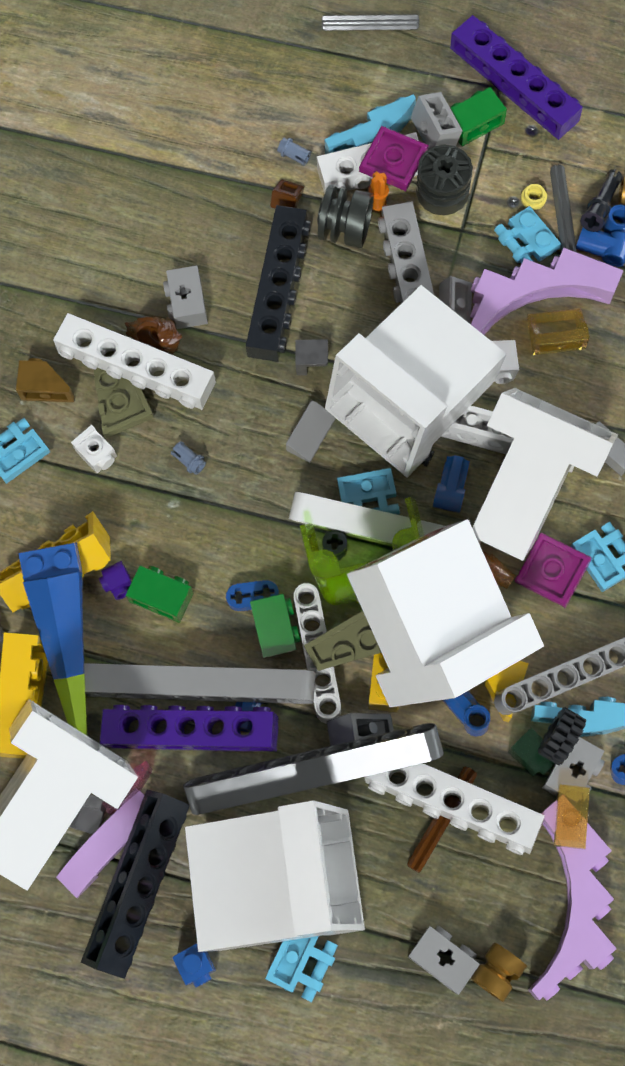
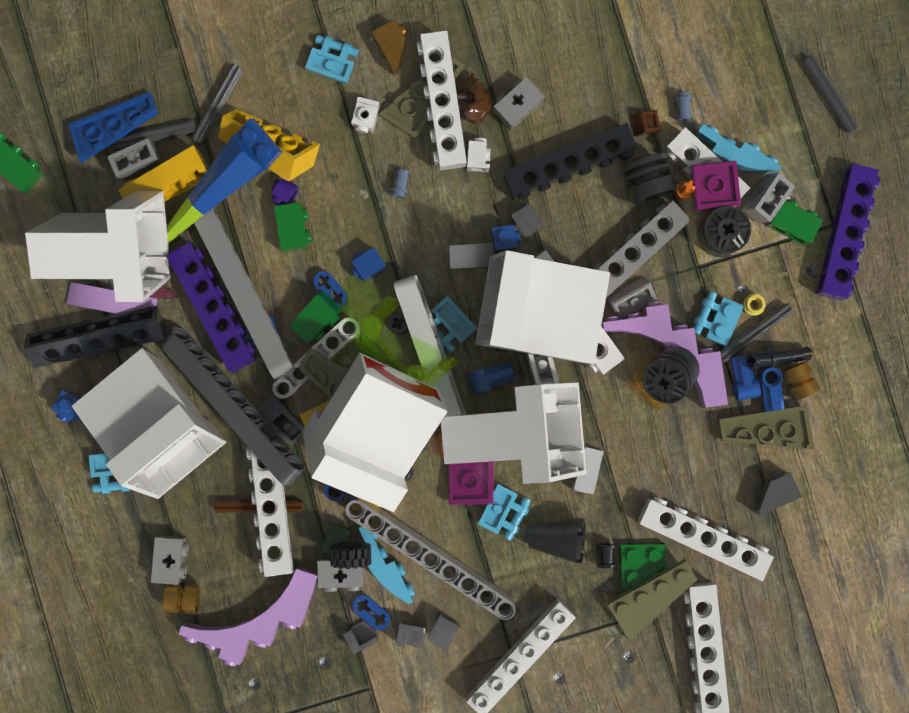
camera: 50 degrees right, 15 degrees up
clear yellow plate [554,784,590,850] -> none
none -> blue brick [351,247,387,282]
none -> white brick [467,138,491,172]
none -> blue brick [491,225,521,253]
none -> pearl dark grey wheel [642,346,700,404]

